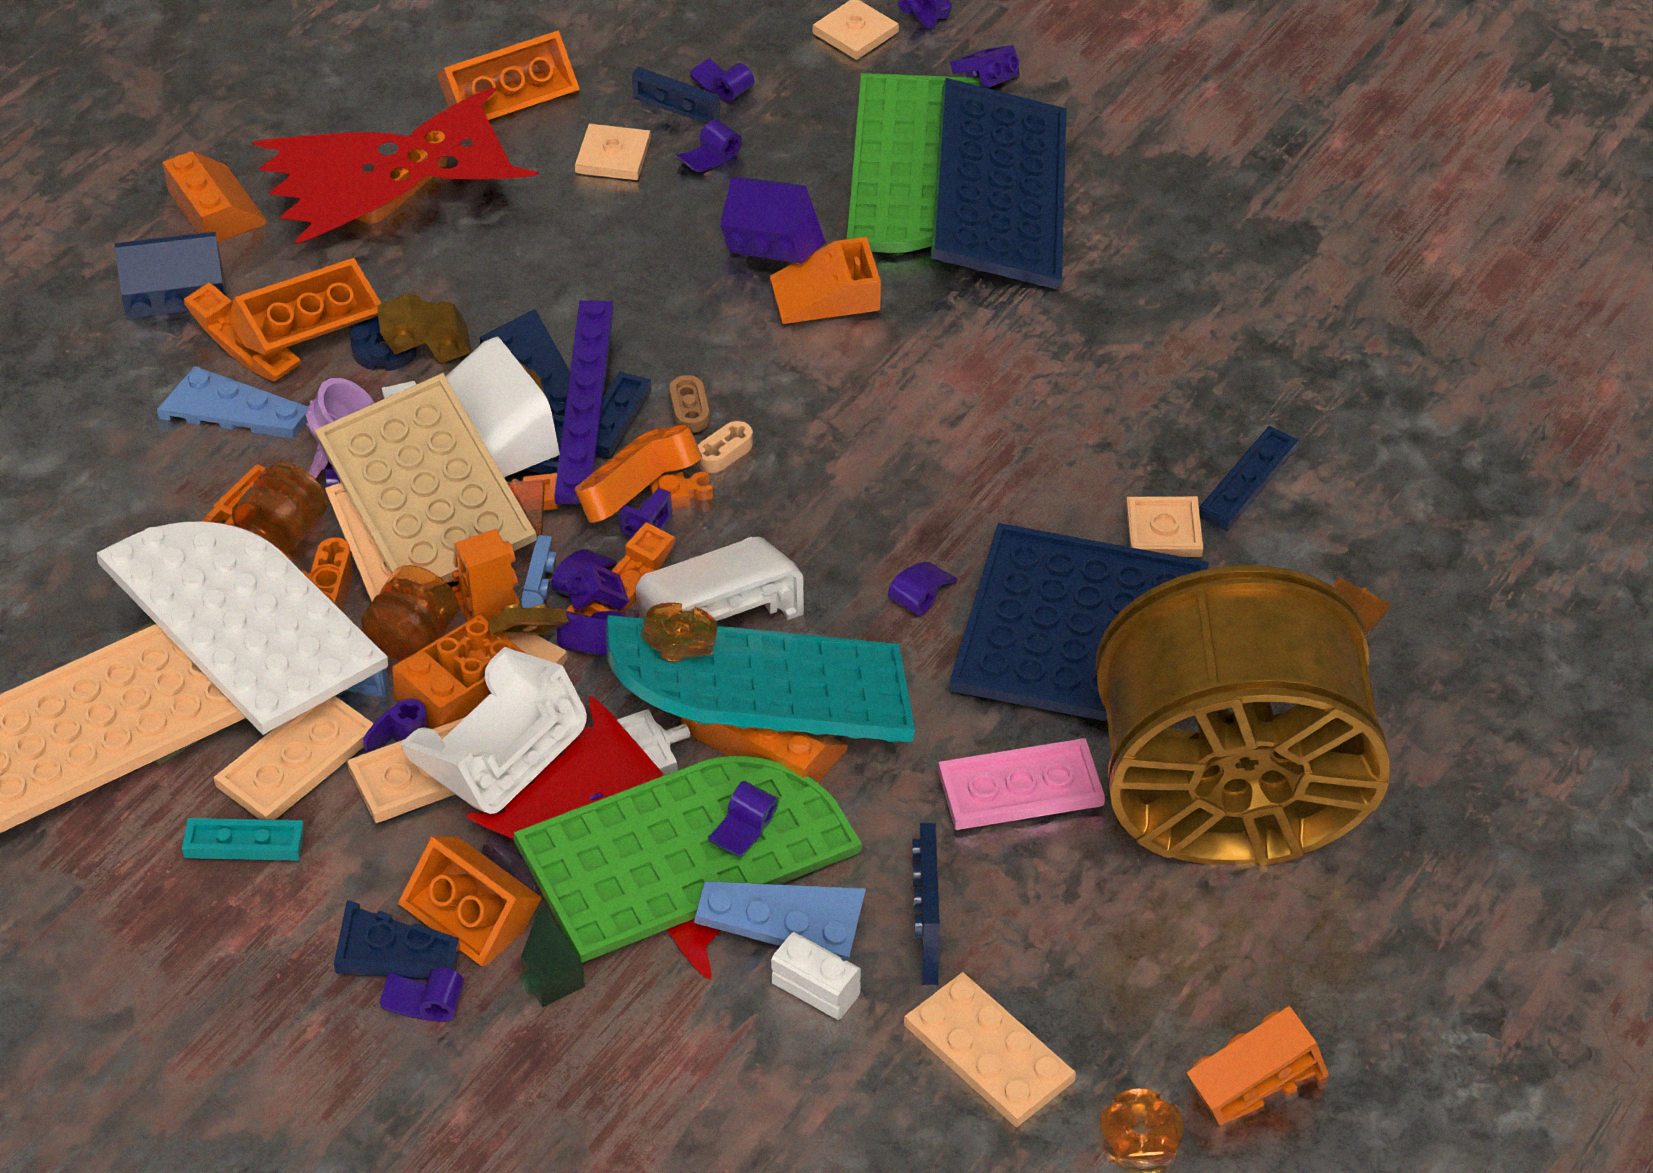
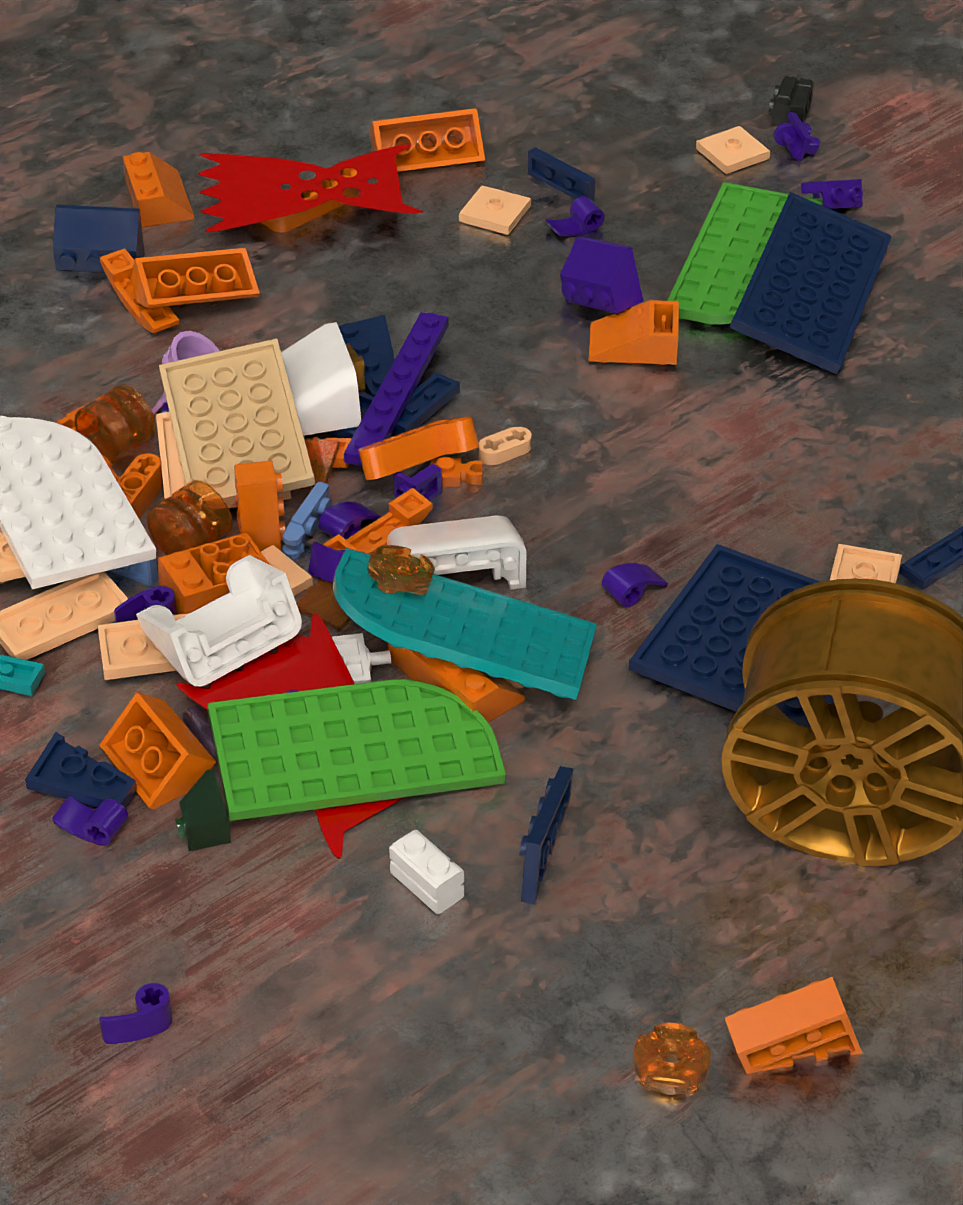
camera: 15 degrees right, 5 degrees down
medium blue wing [157,366,308,439] -> none
dark blue plate [350,316,417,371] -> none
pearl gold brick [377,293,471,364] -> none
pearl gold plate [488,604,569,636] -> none
dark purple bracket [566,562,629,611] -> none
medium nougat plate [669,375,710,433] -> none
dark purple panel [690,58,754,103] -> none
medium blue wing [694,882,866,961] -> none
dark purple panel [708,781,779,857] -> none
light nougat plate [904,972,1076,1128] -> none
bright pink plate [938,738,1105,830] -> none
none -> clear orange piece [296,579,352,631]

